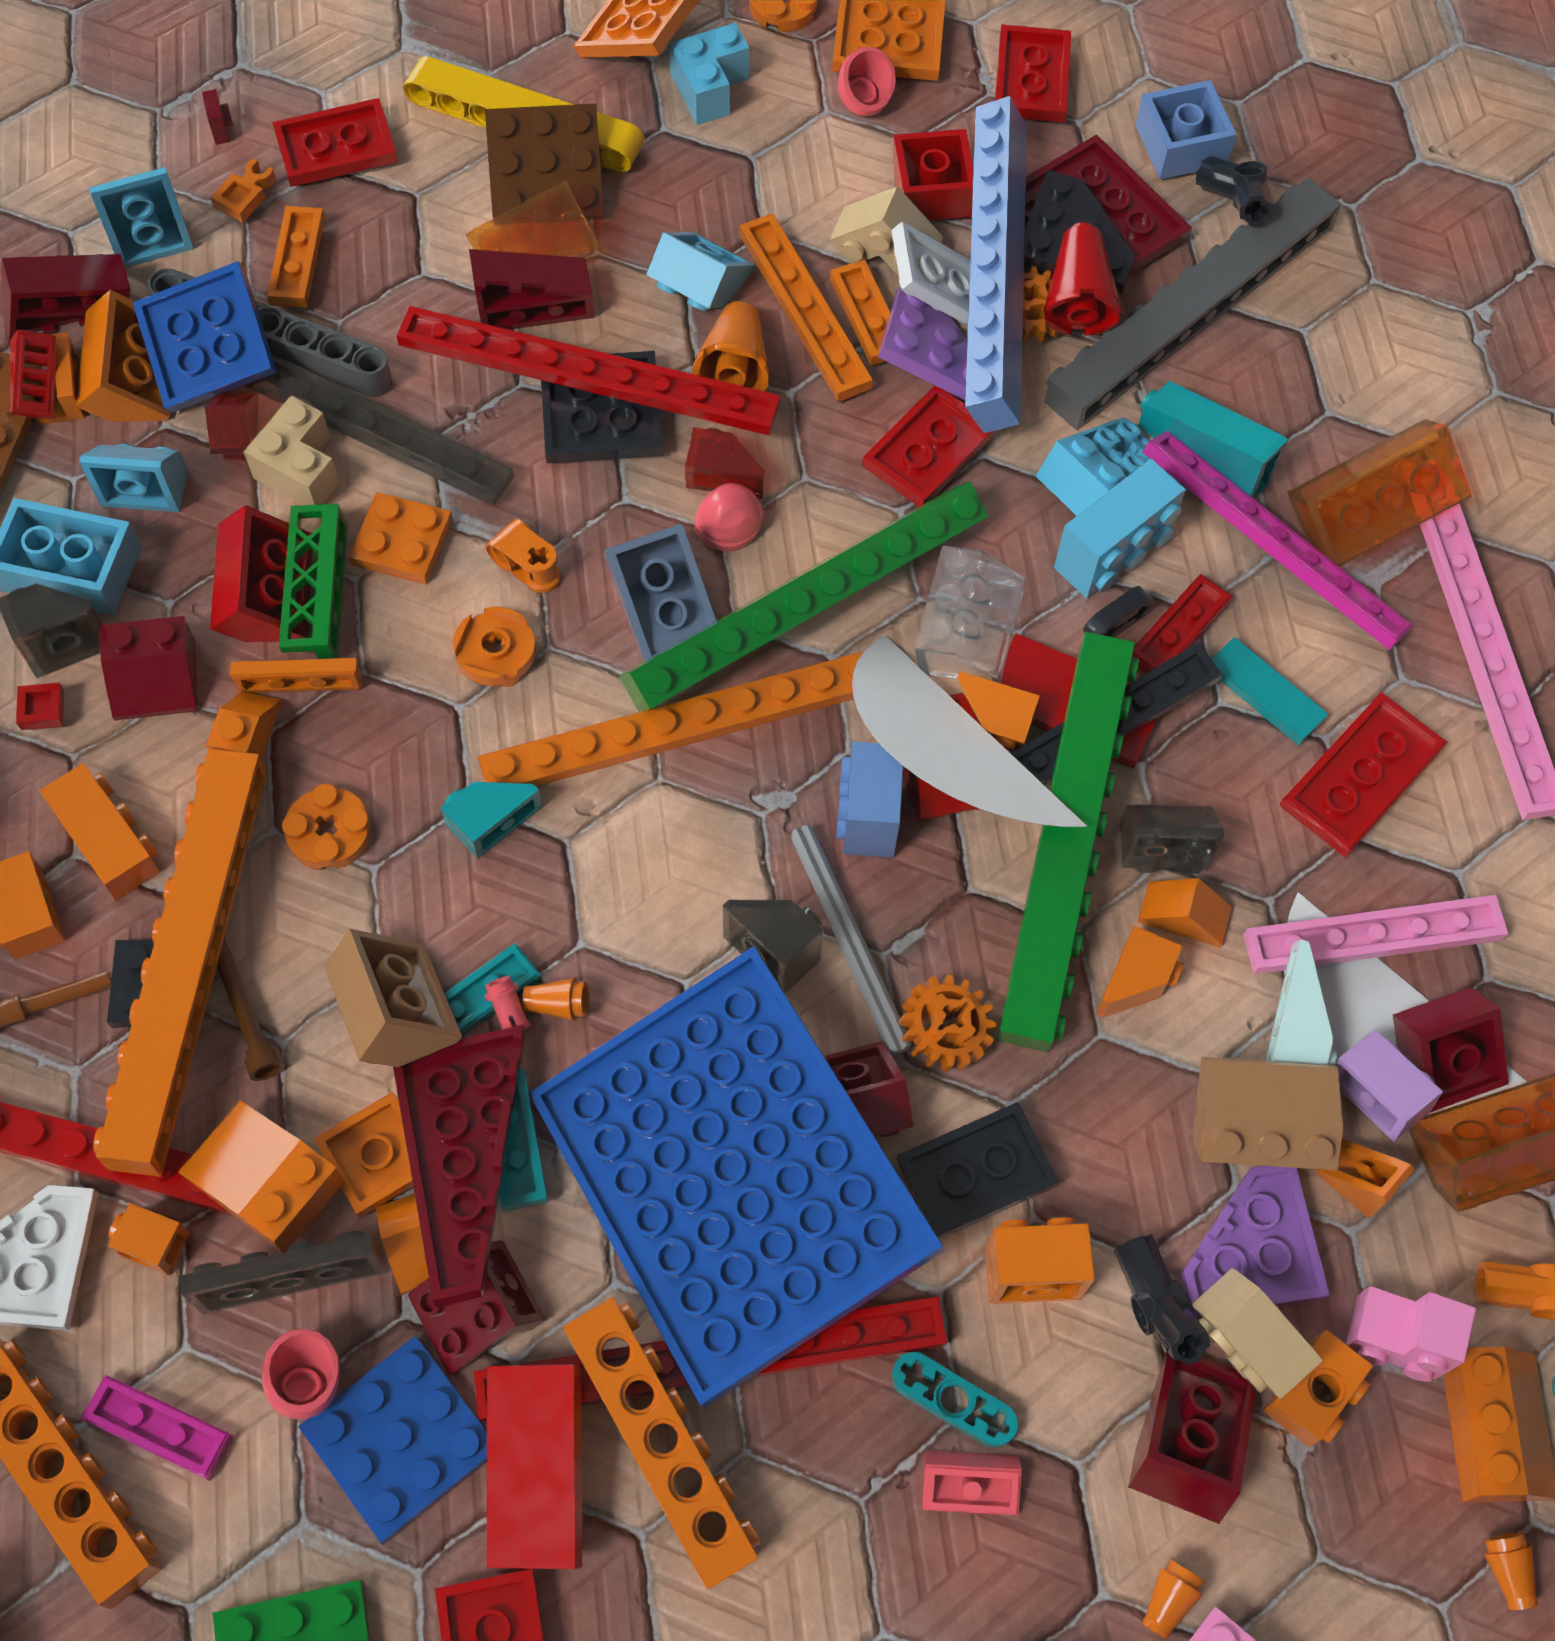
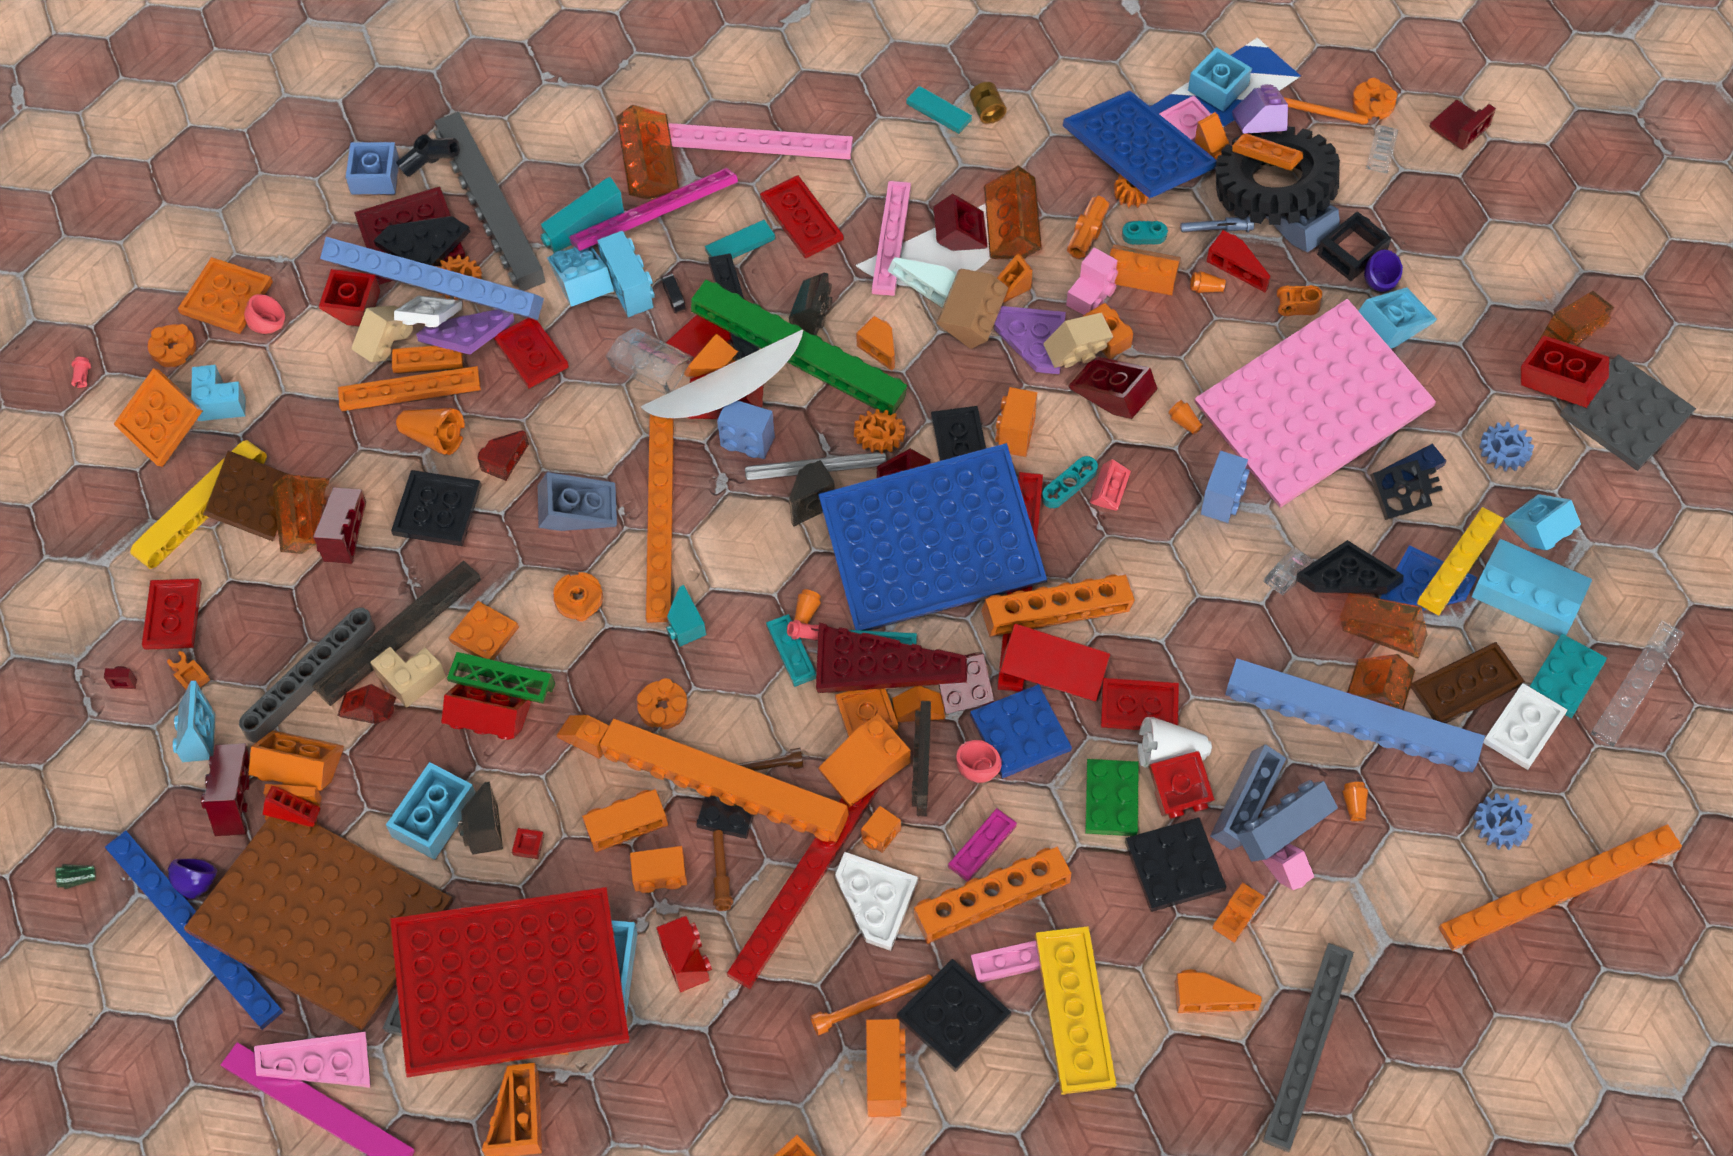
camera: 70 degrees left, 5 degrees down
medium azure slope [79,444,188,512] -> none
dark red slope [100,616,198,721] -> none
blue plate [133,261,277,413] -> none
orange tile [230,658,363,693] -> none
orange plate [267,206,325,308] -> none
medium nougat slope [324,929,462,1067] -> none
red plate [396,306,780,436] -> none
orange piece [485,518,561,593] -> none
green brick [619,481,989,712] -> none
medium azure slope [646,232,755,312] -> none
coral hat [694,483,765,551] -> none
red plate [994,24,1071,123] -> none
red cone [1044,222,1121,336] -> none
black piece [1114,1234,1210,1365] -> none
red tile [1132,573,1233,673] -> none
orange slope [1137,878,1232,948] -> none
lavender brick [1335,1029,1443,1142] -> none

